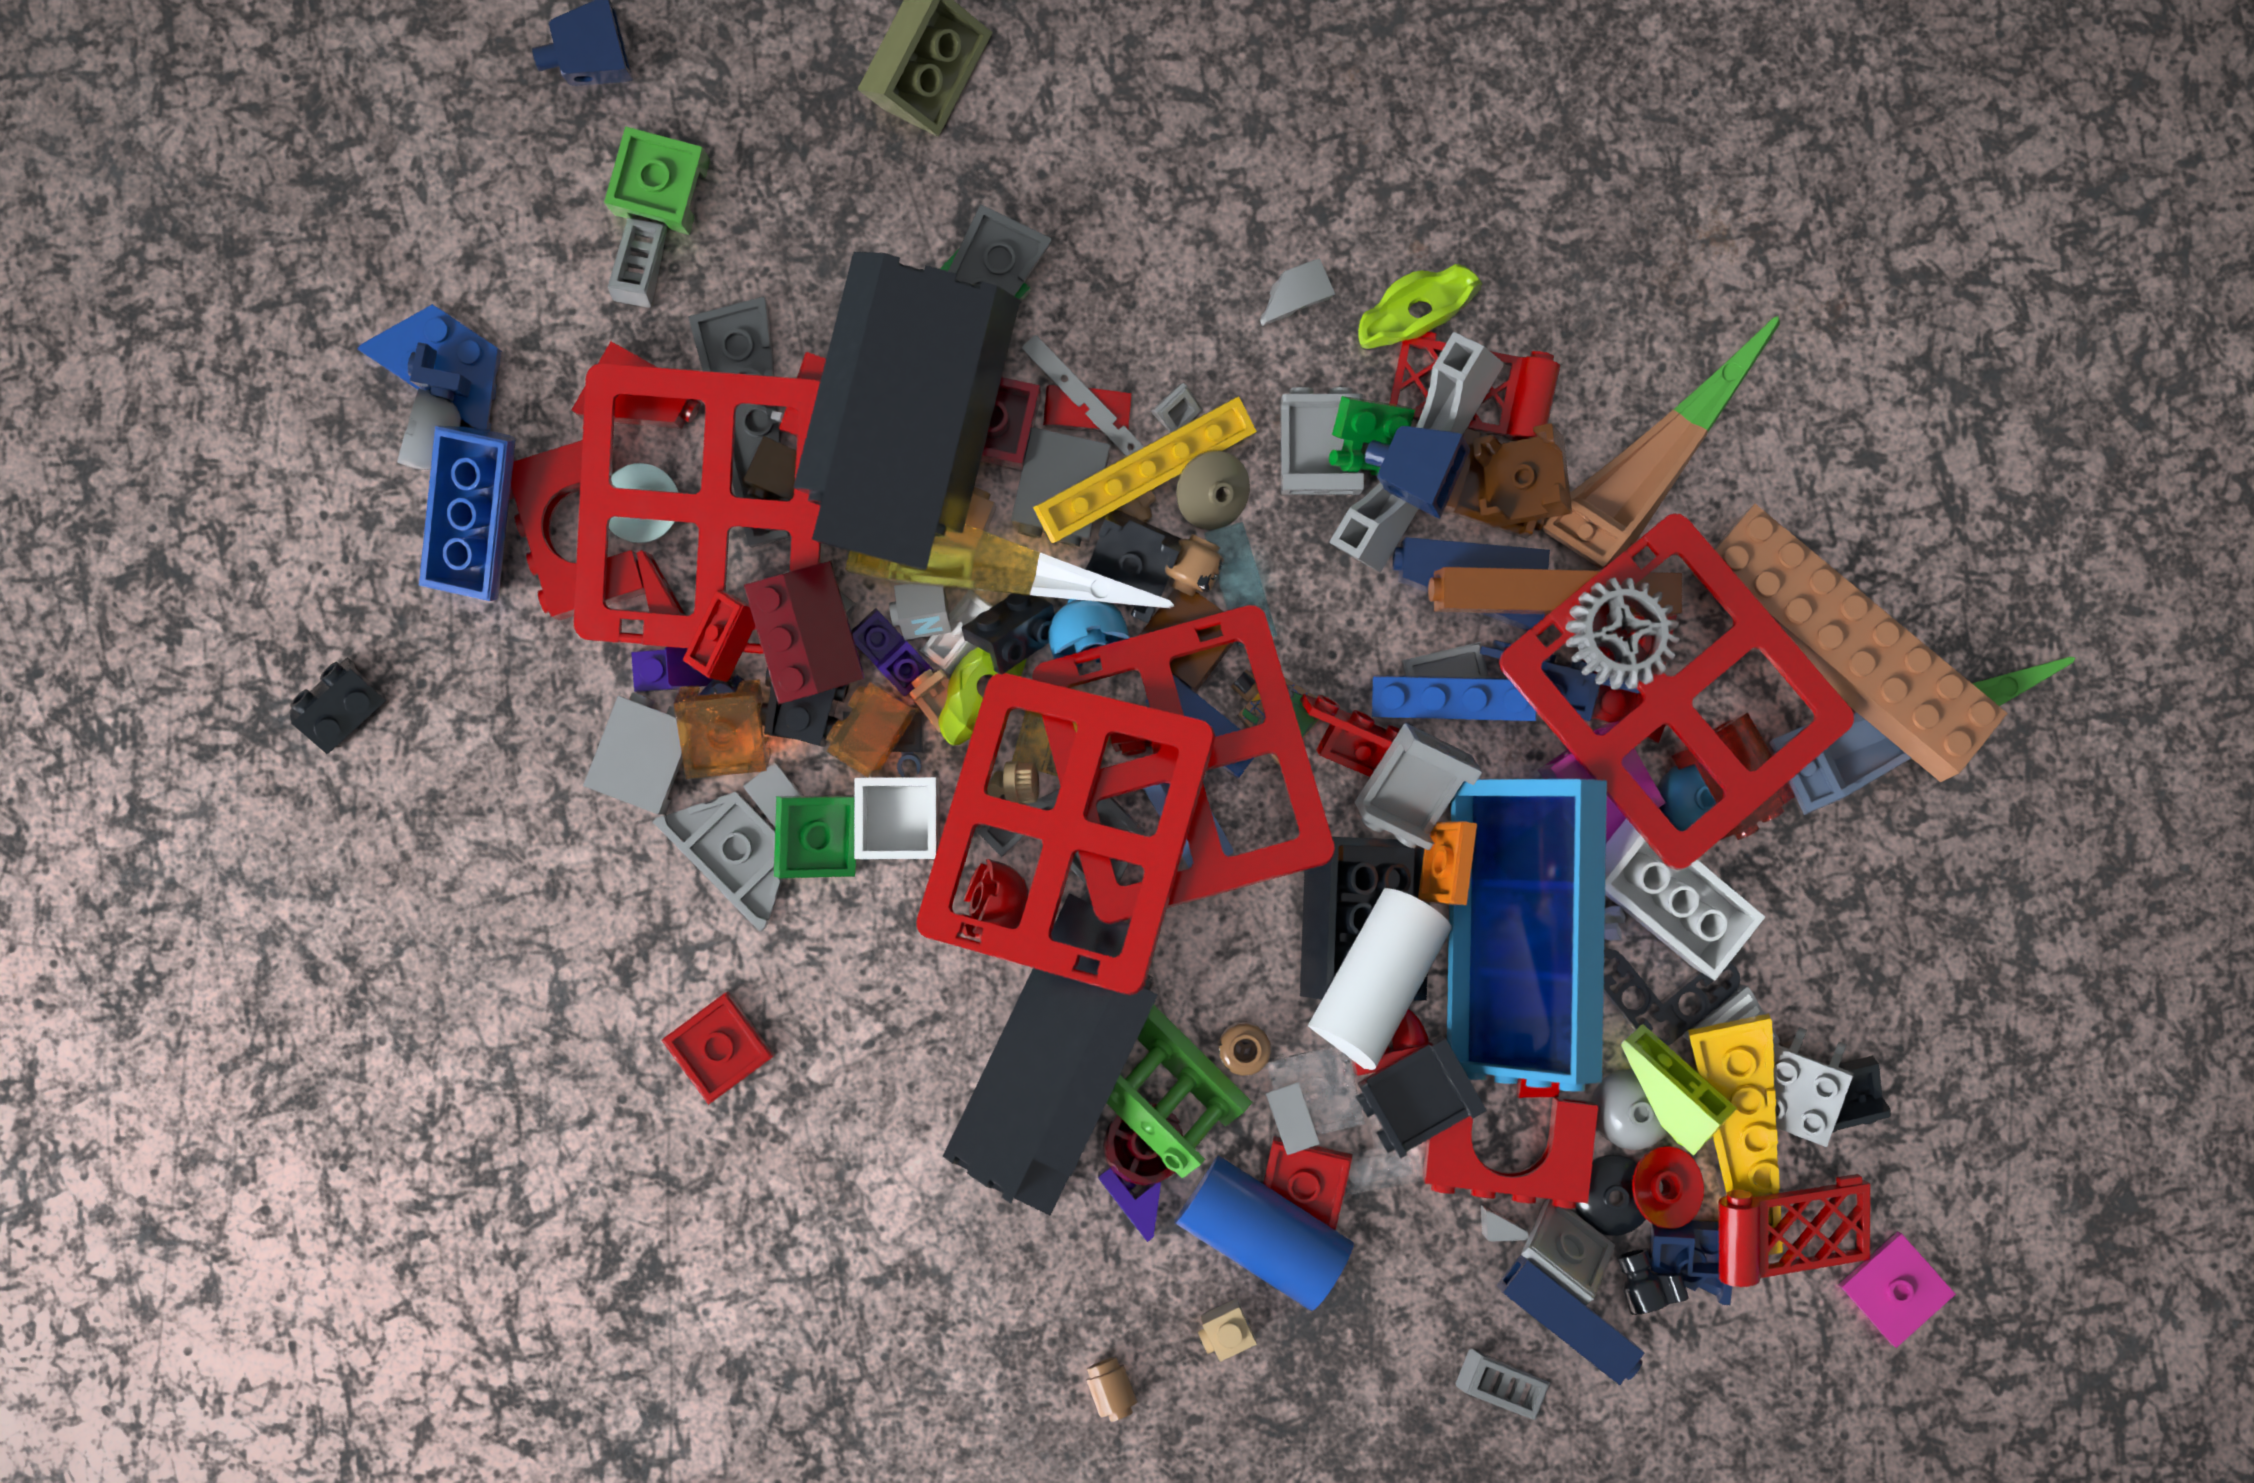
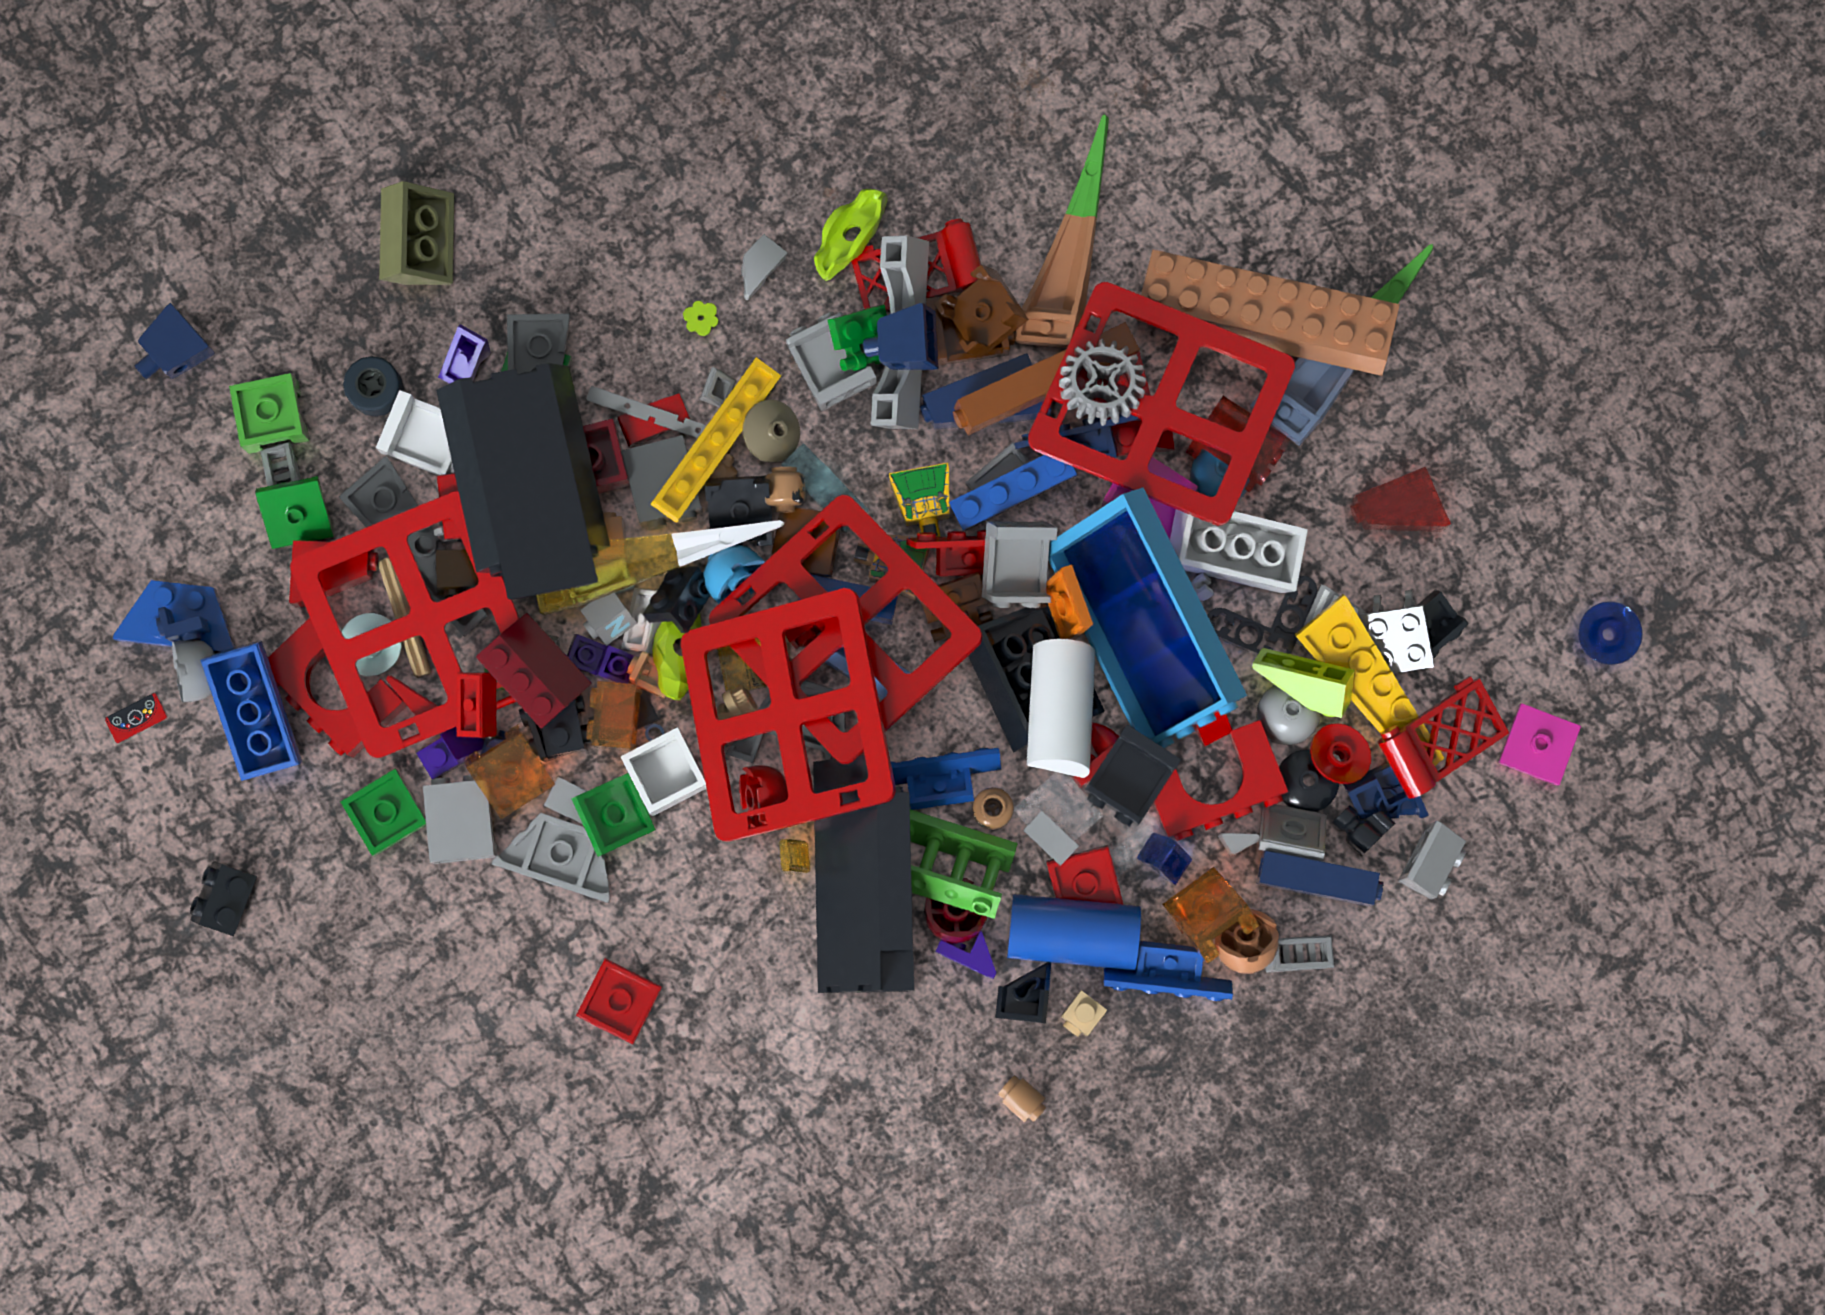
camera: 25 degrees left, 5 degrees down
none -> sticker [105,693,167,743]
none -> green plate [255,476,334,549]
none -> green plate [340,769,426,857]
none -> black wheel [343,356,404,417]
none -> white panel [376,390,454,476]
none -> tan axle [378,558,431,678]
none -> slope [438,324,491,384]
none -> lime plant [683,301,718,336]
none -> clear yellow slope [779,839,810,875]
none -> torso [889,463,950,537]
none -> blue bracket [891,748,1001,810]
none -> reddish brown plate [920,572,993,642]
none -> black slope [995,962,1051,1024]
none -> blue bracket [1104,941,1233,1001]
none -> clear blue slope [1137,832,1192,886]
none -> clear orange panel [1162,867,1259,964]
none -> nougat cylinder [1215,909,1279,974]
none -> clear red slope [1350,467,1451,532]
none -> light grey slope [1398,821,1466,900]
none -> clear blue dish [1578,602,1643,665]

